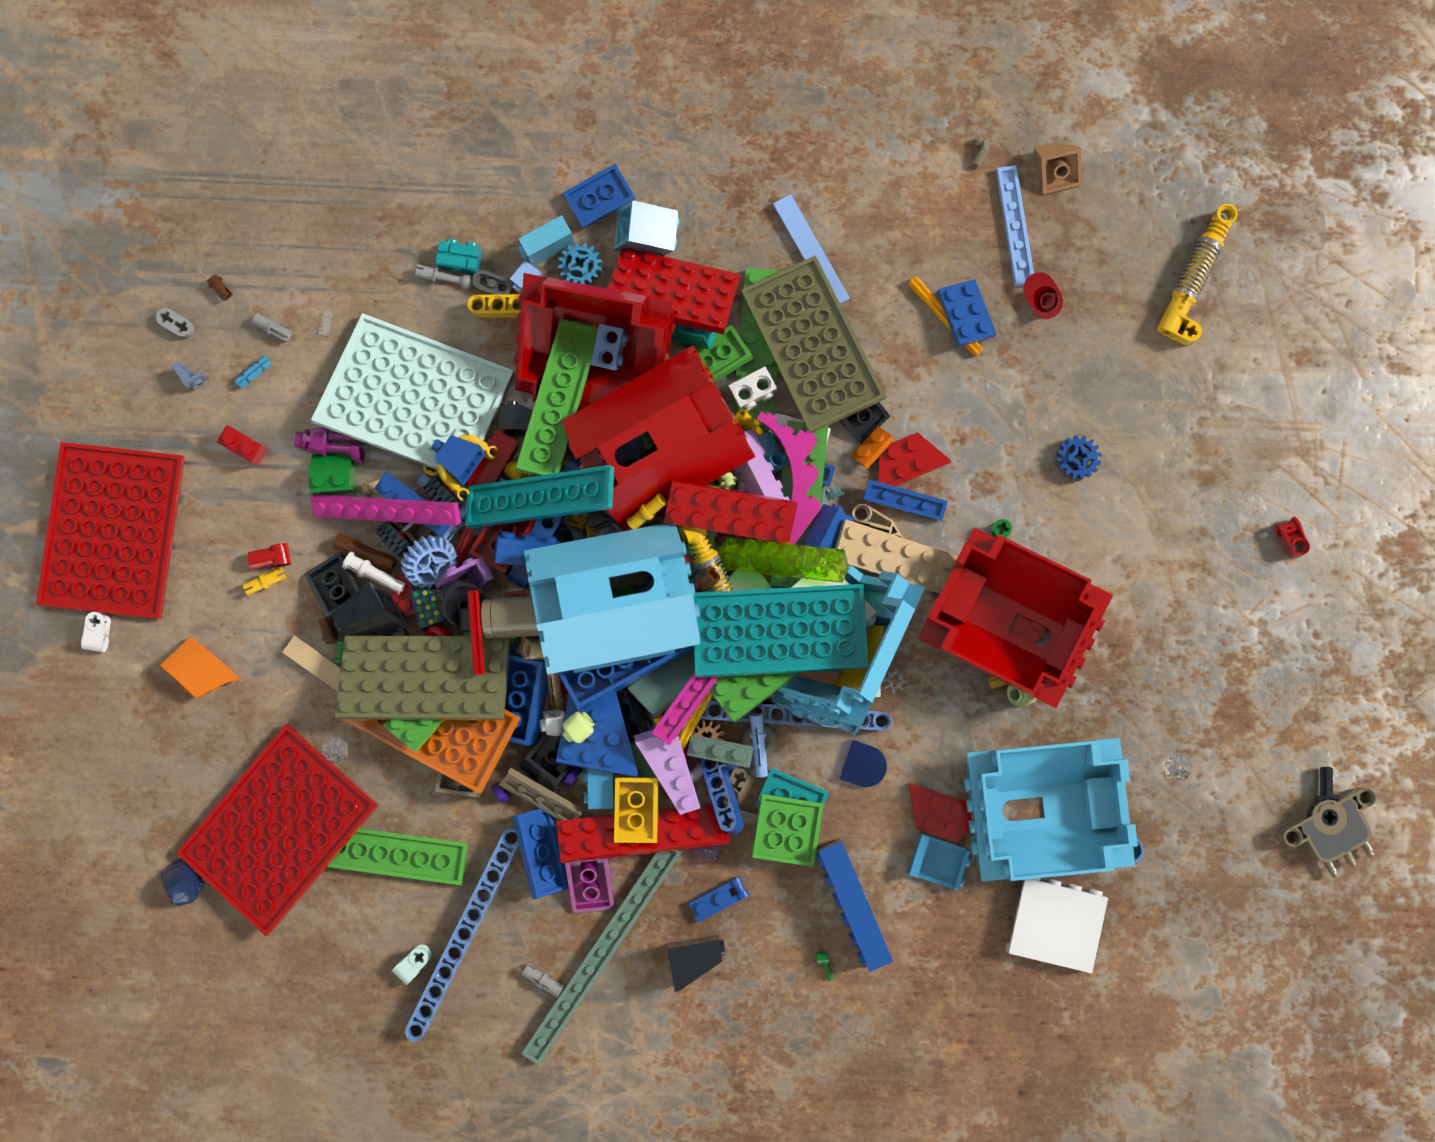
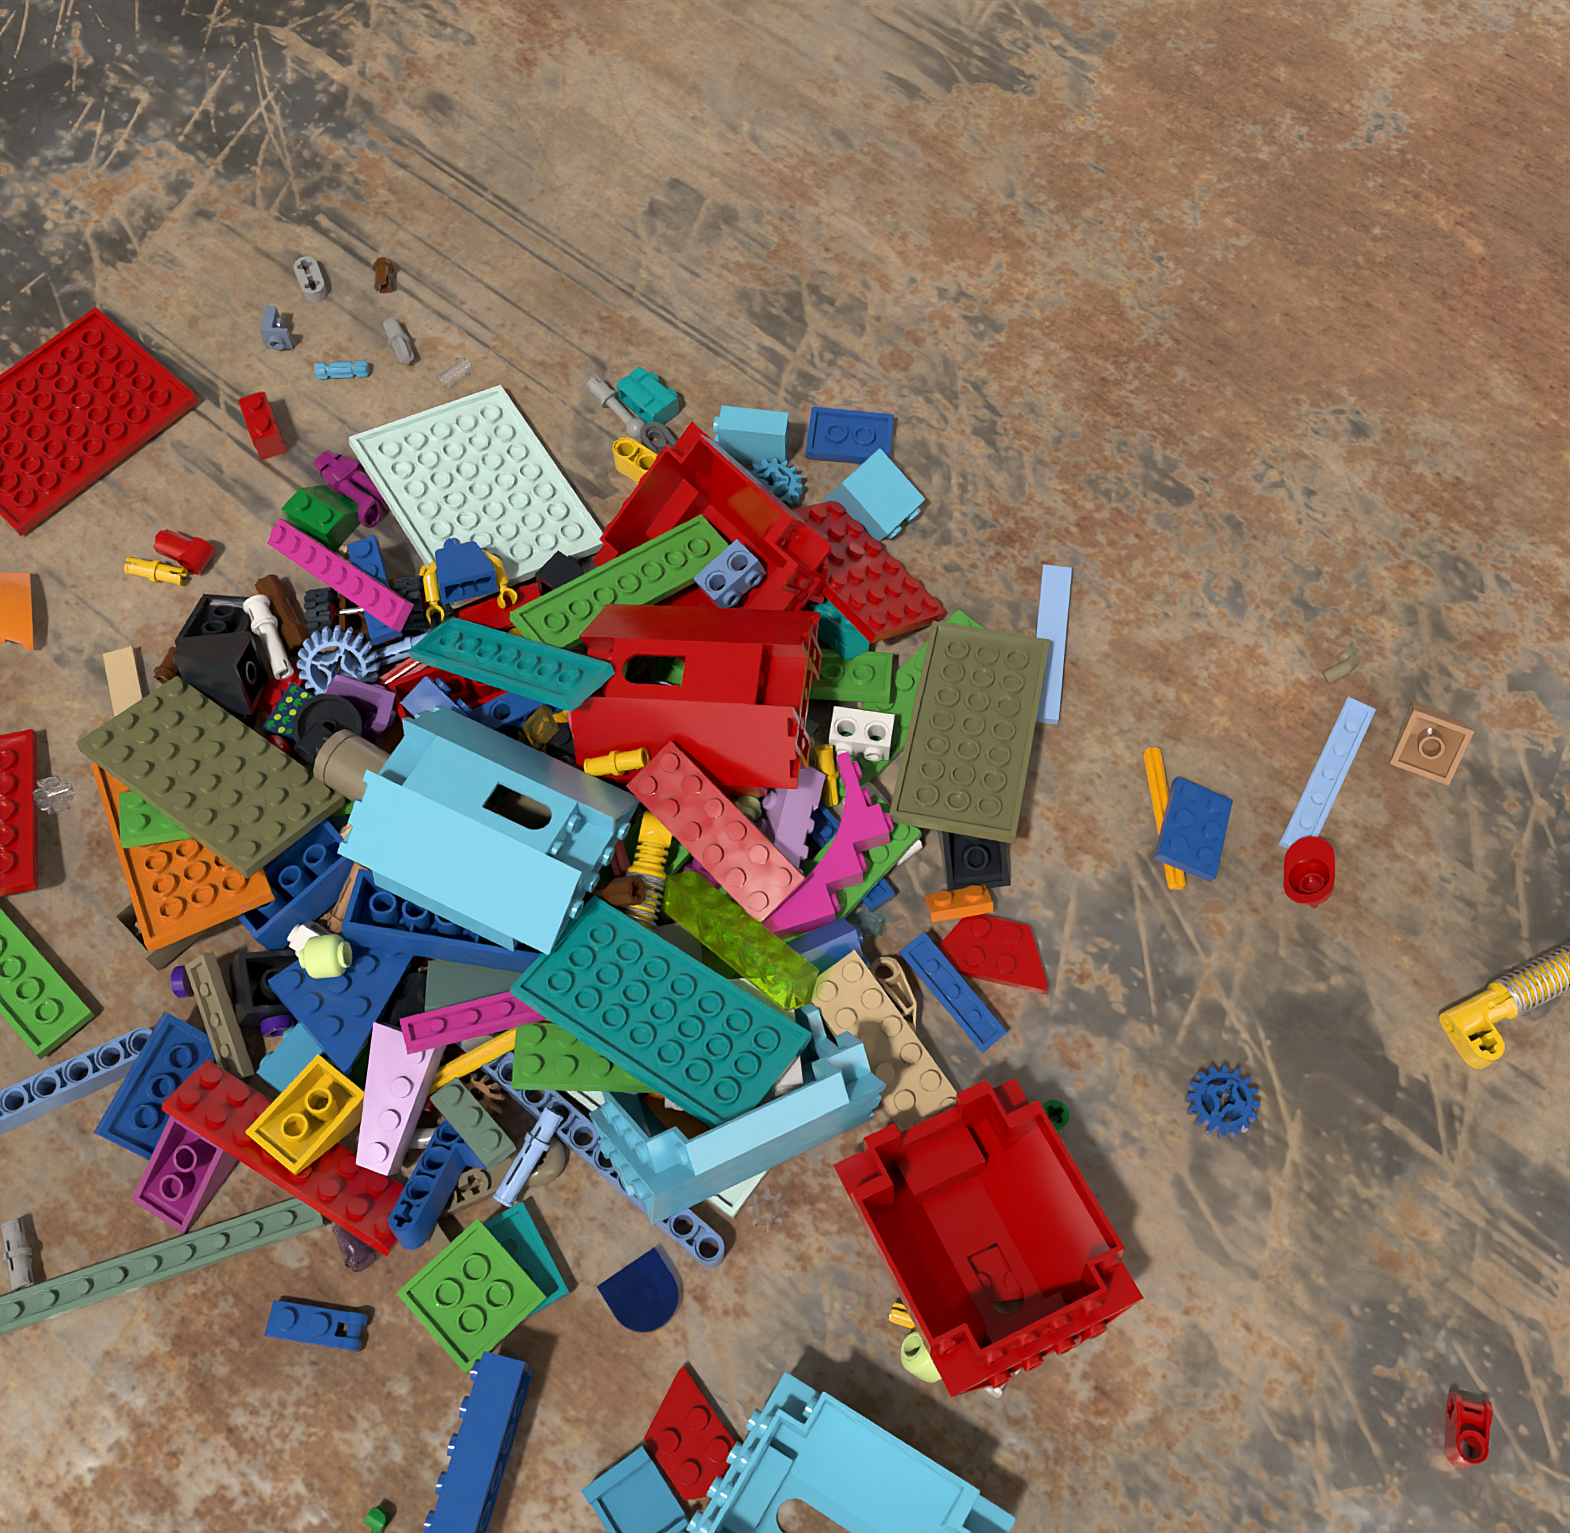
camera: 35 degrees right, 20 degrees down
red axle [467,590,485,675] -> none
black slope [668,935,726,992] -> none
dark azure piece [757,432,787,476] -> none

